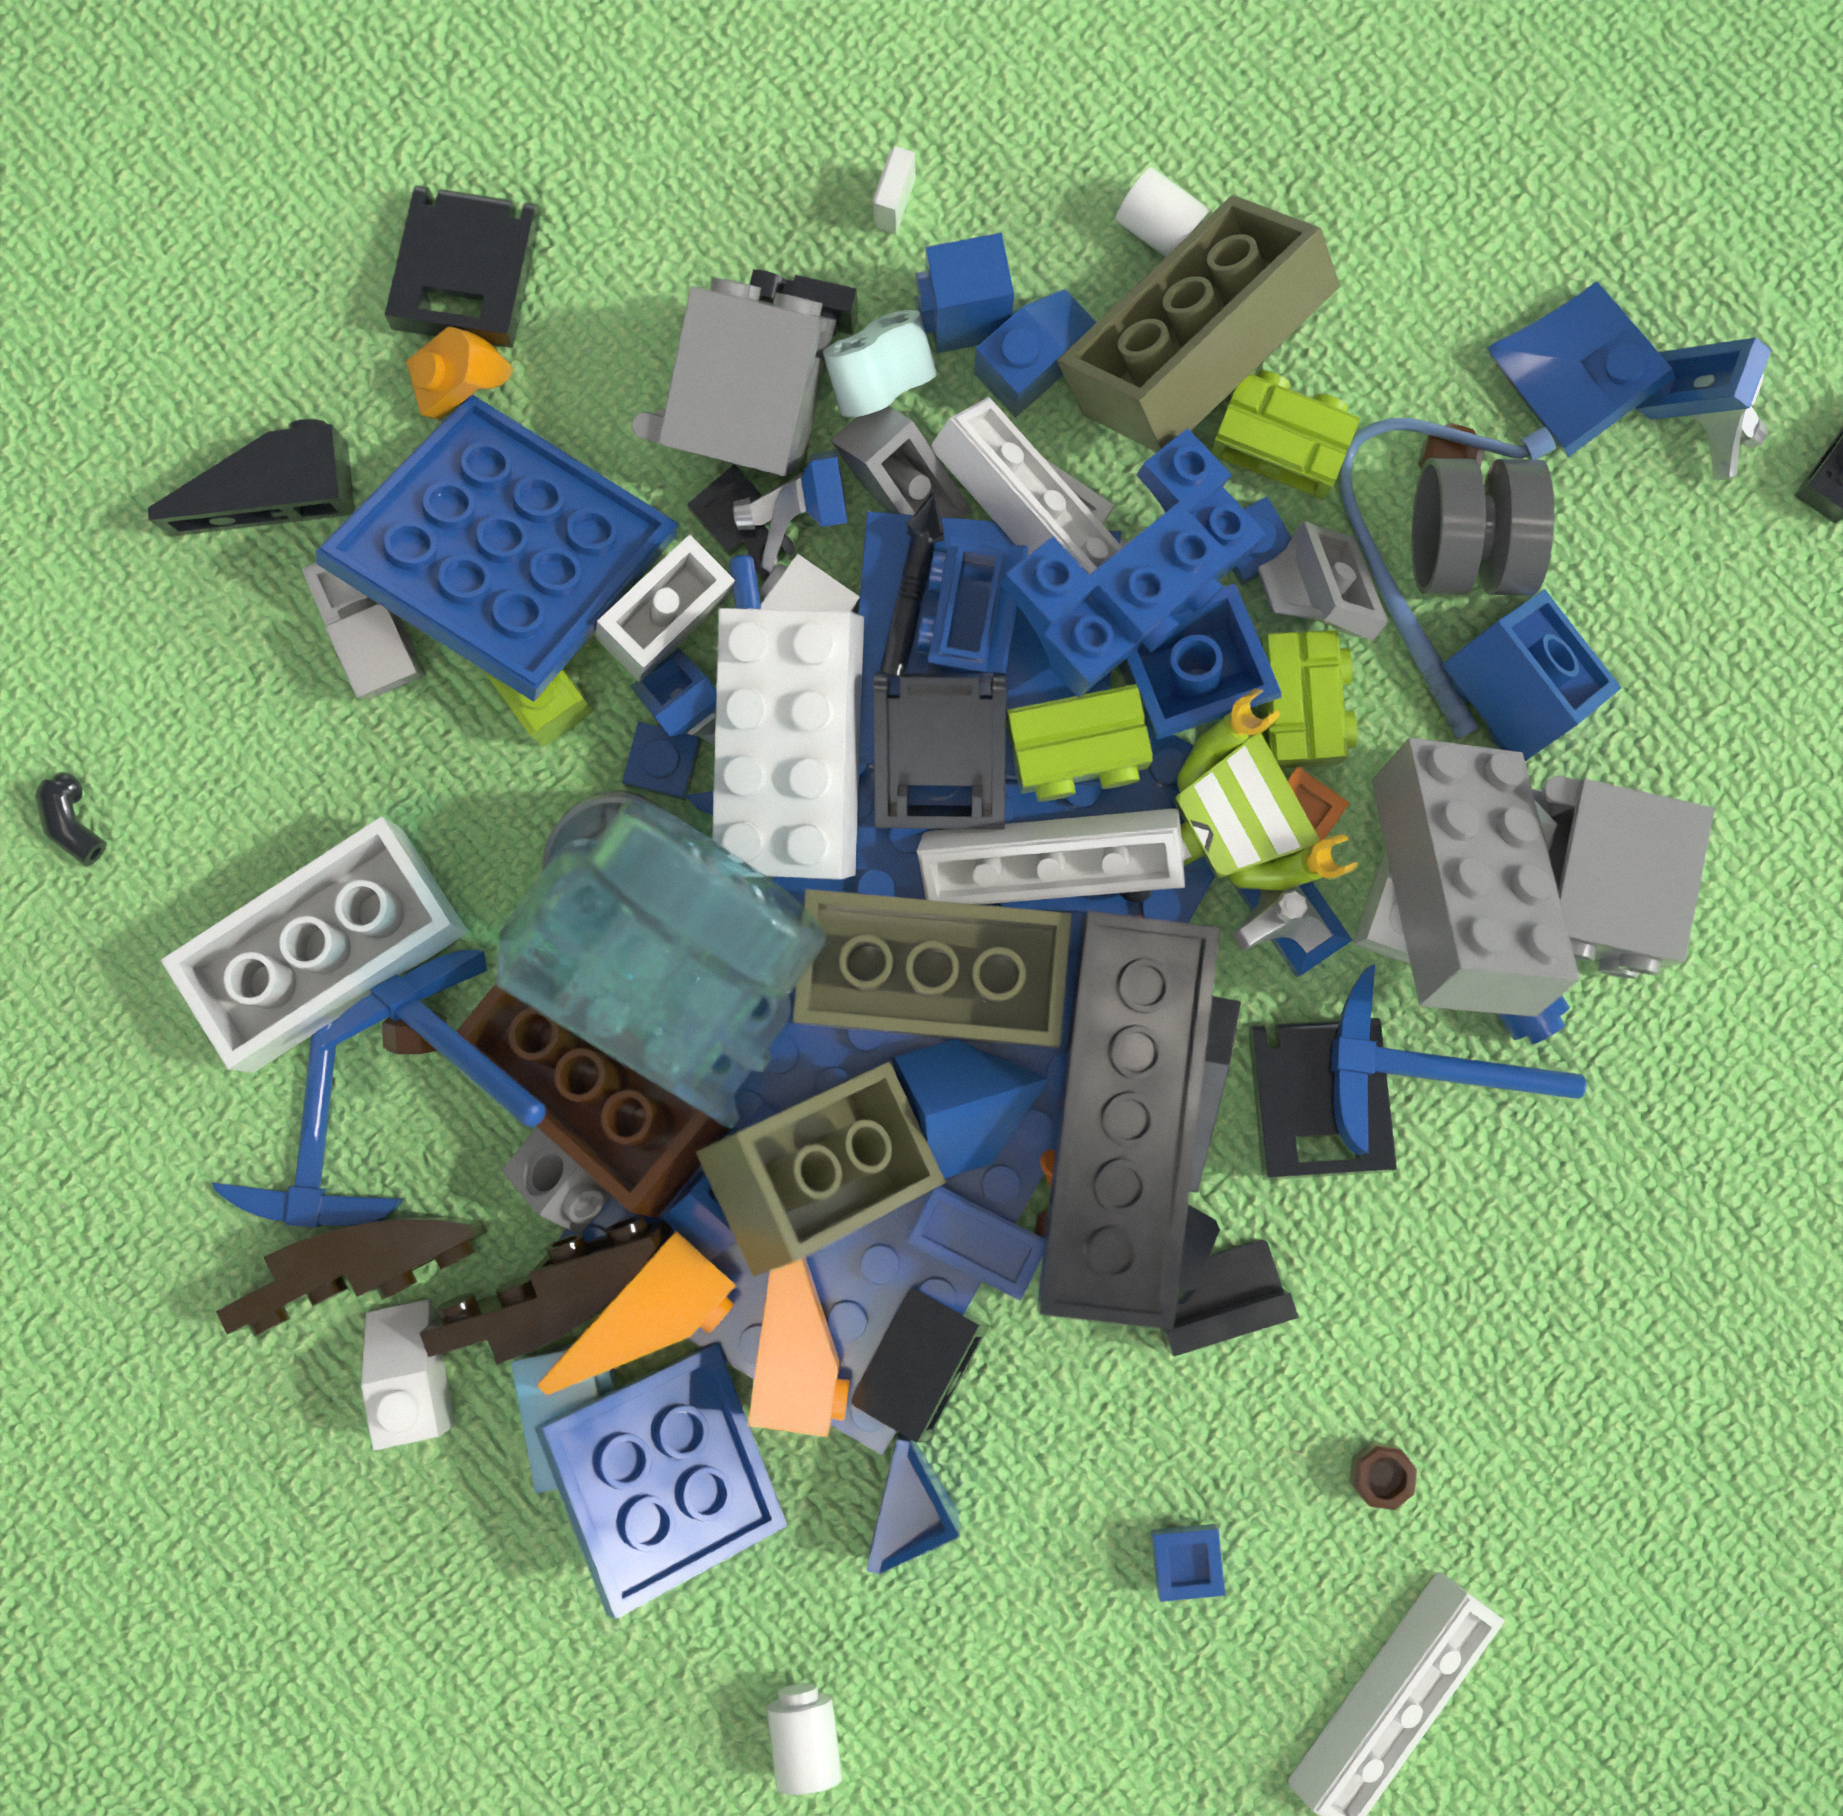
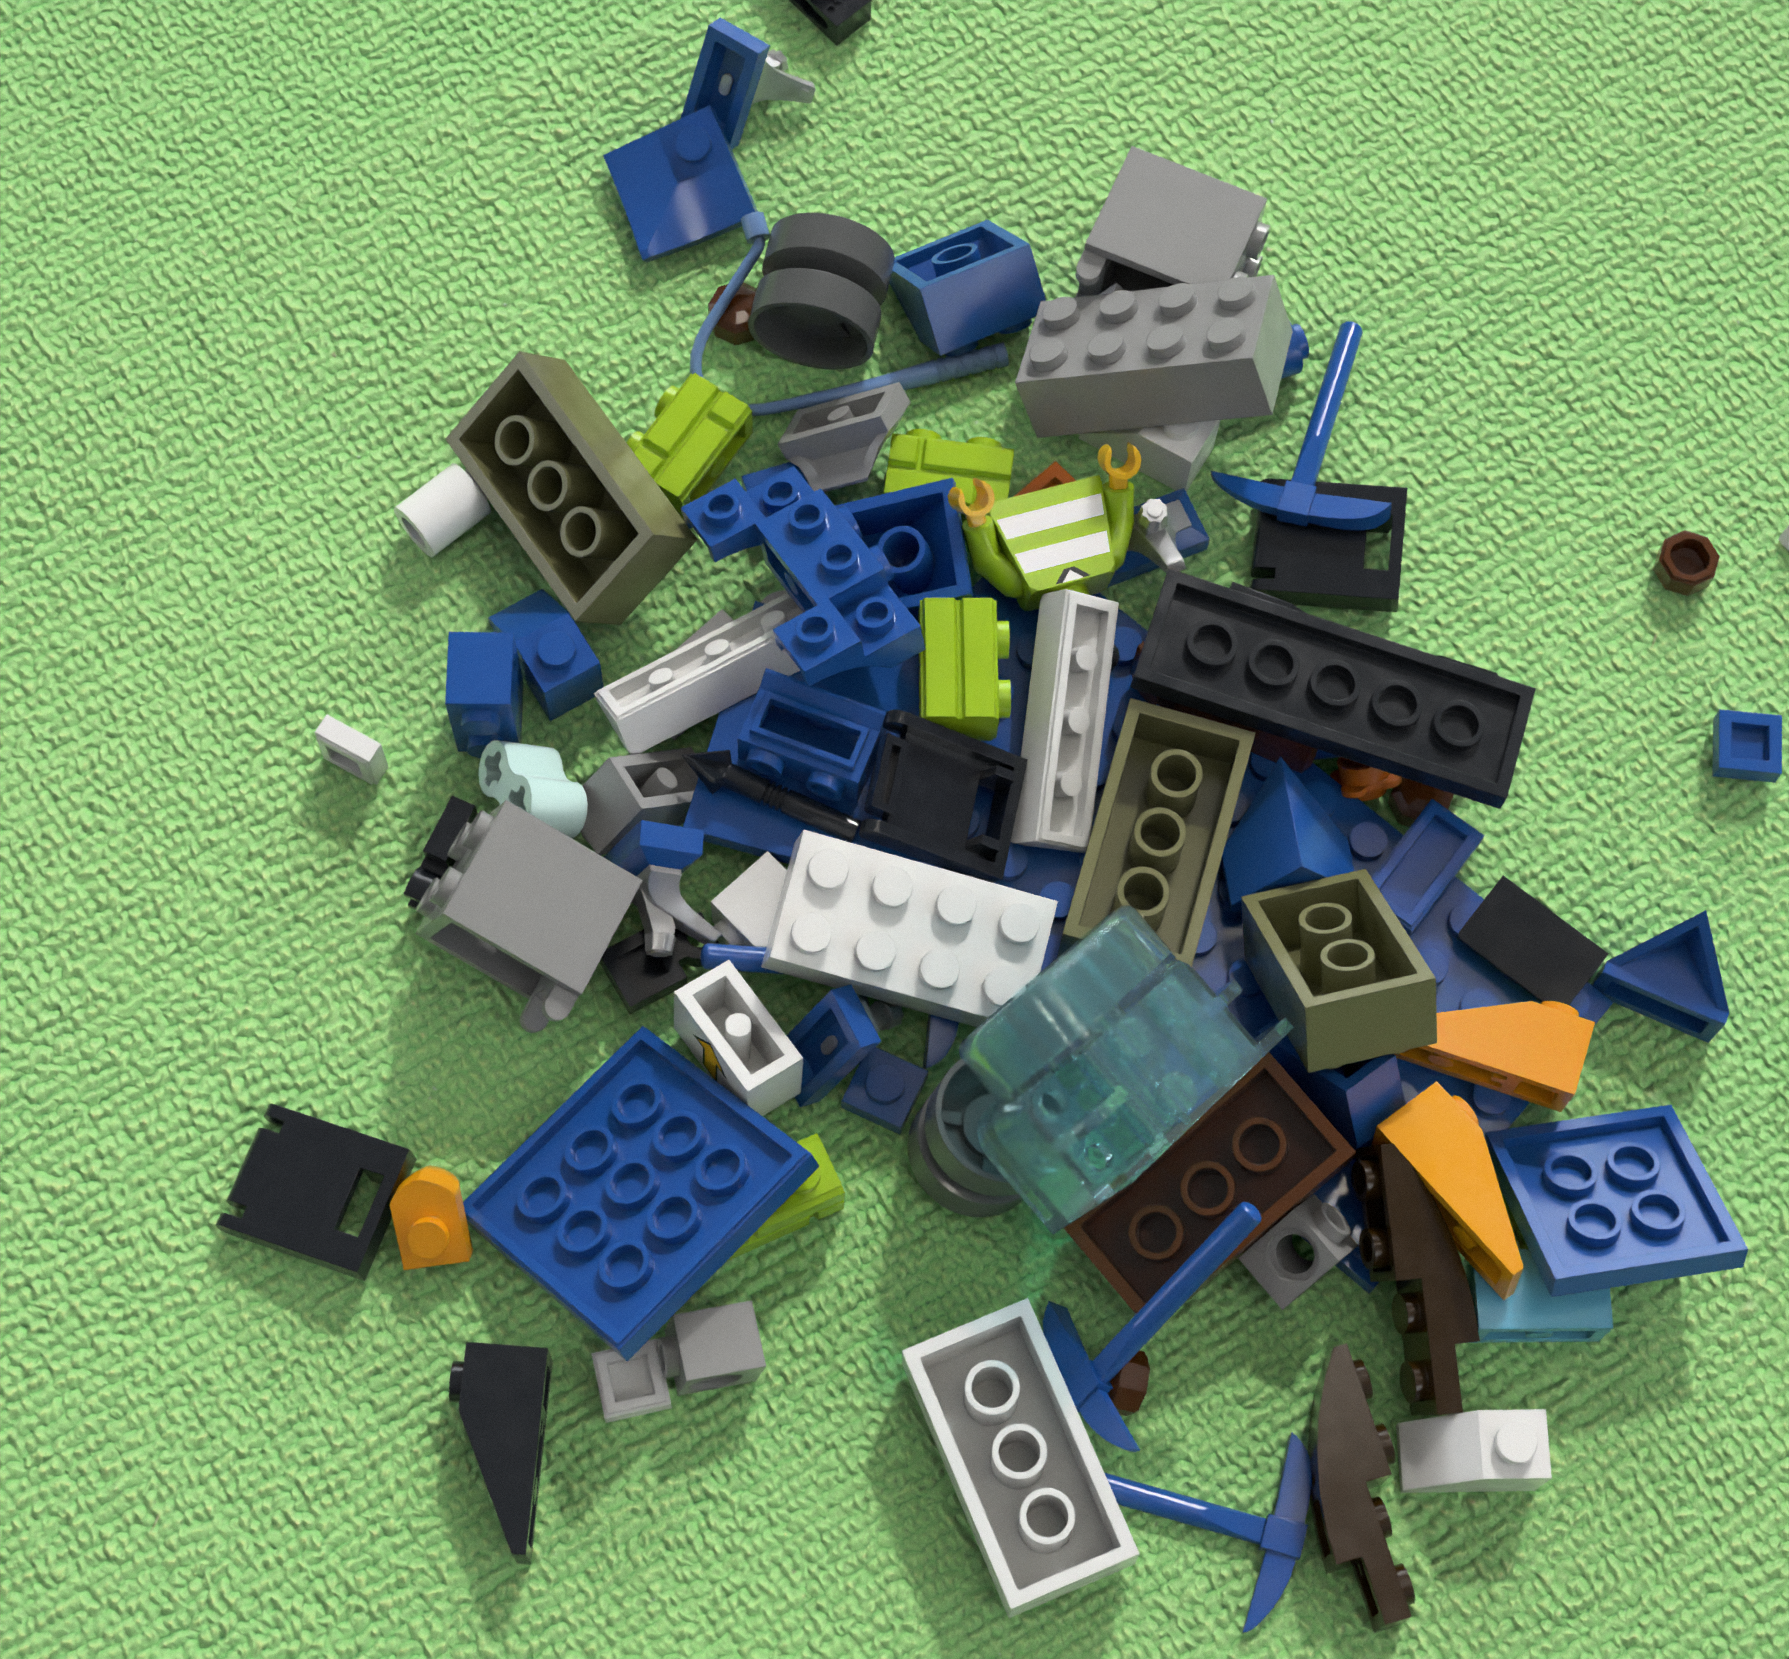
camera: 85 degrees left, 15 degrees down
black panel [1160,1239,1299,1357] -> none

